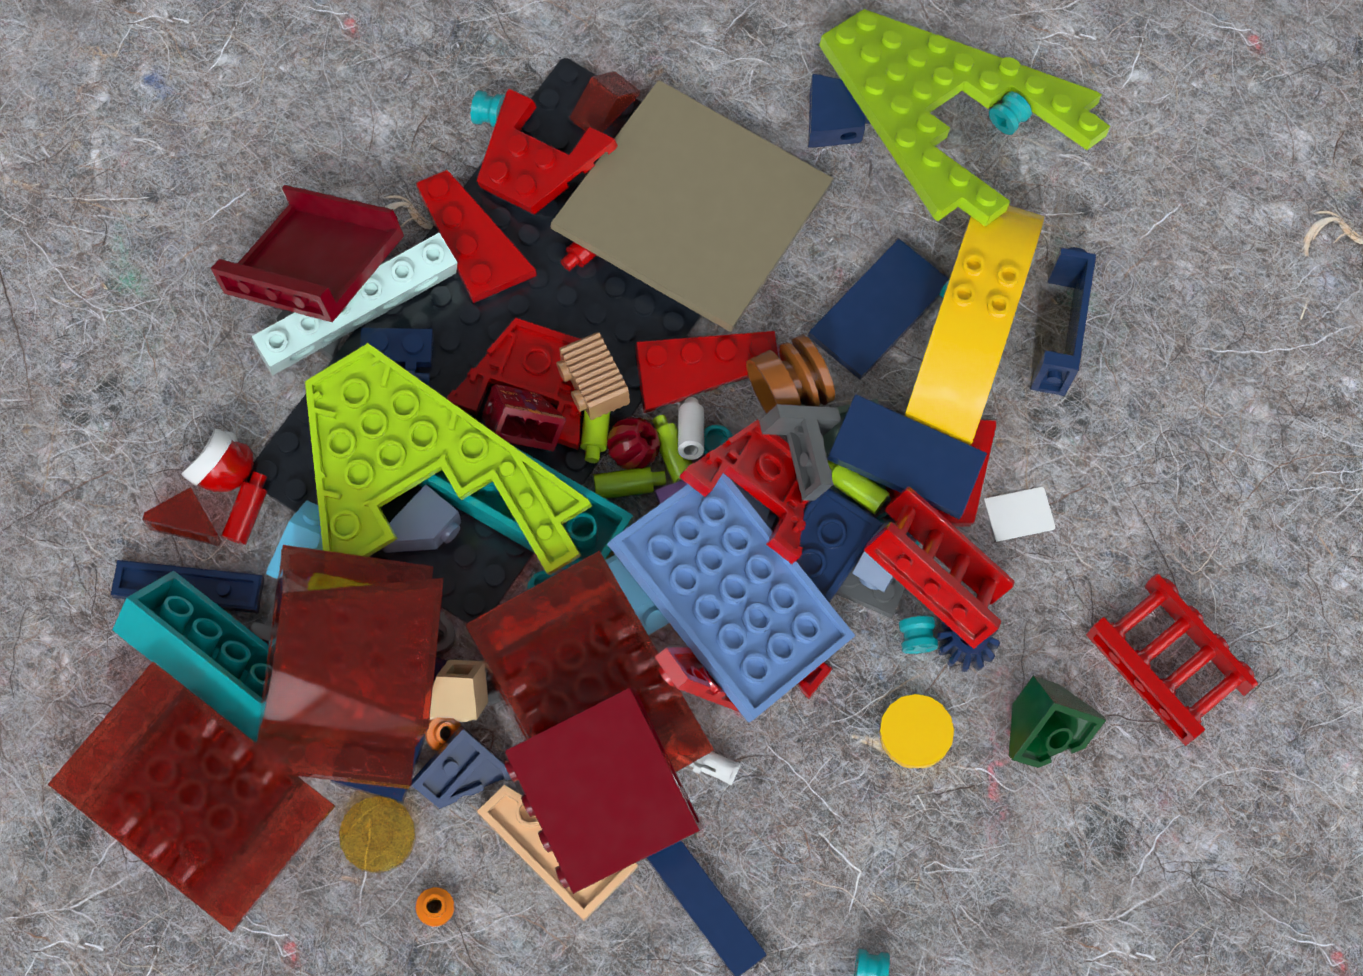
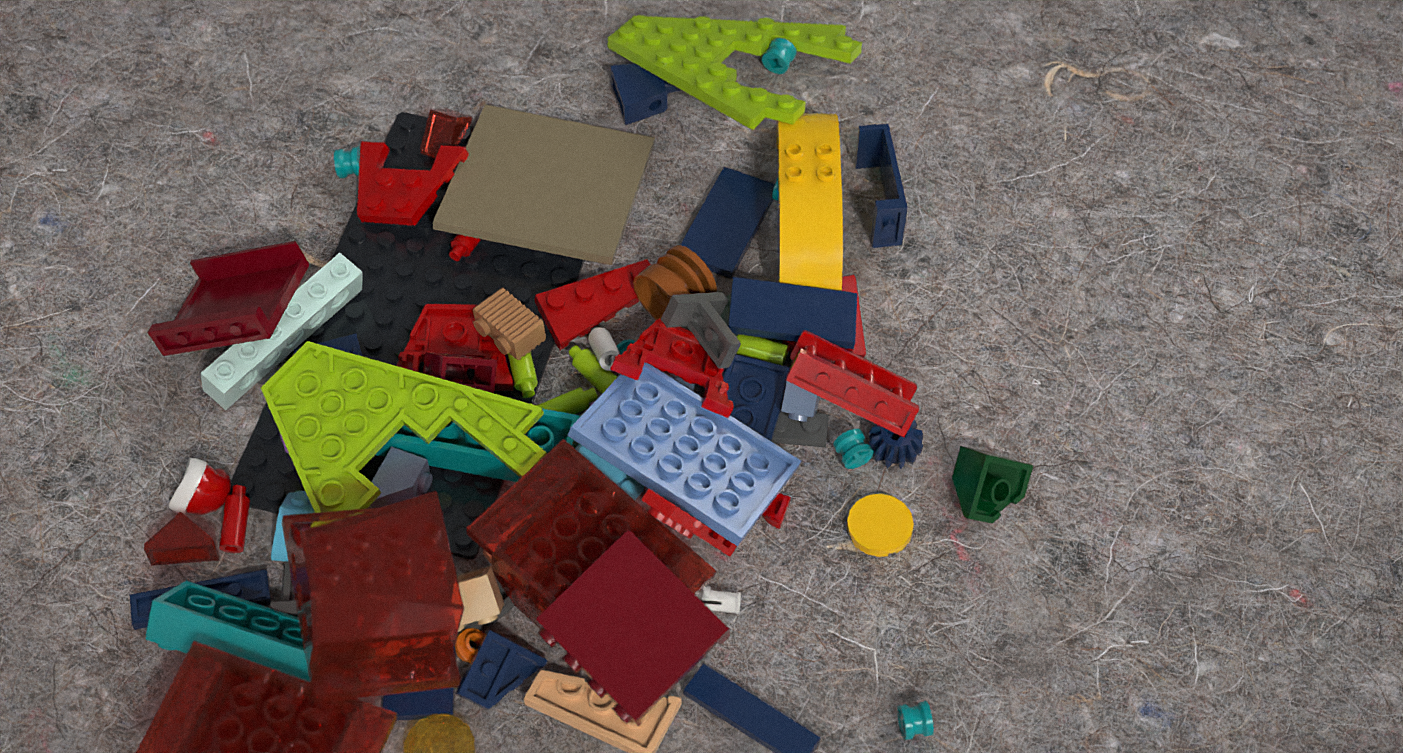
camera: 15 degrees left, 15 degrees down
red wing [416,170,537,303] -> none
dark red piece [607,417,661,470] -> none
white sticker [984,487,1055,542] -> none
red fence [1086,573,1258,746] -> none

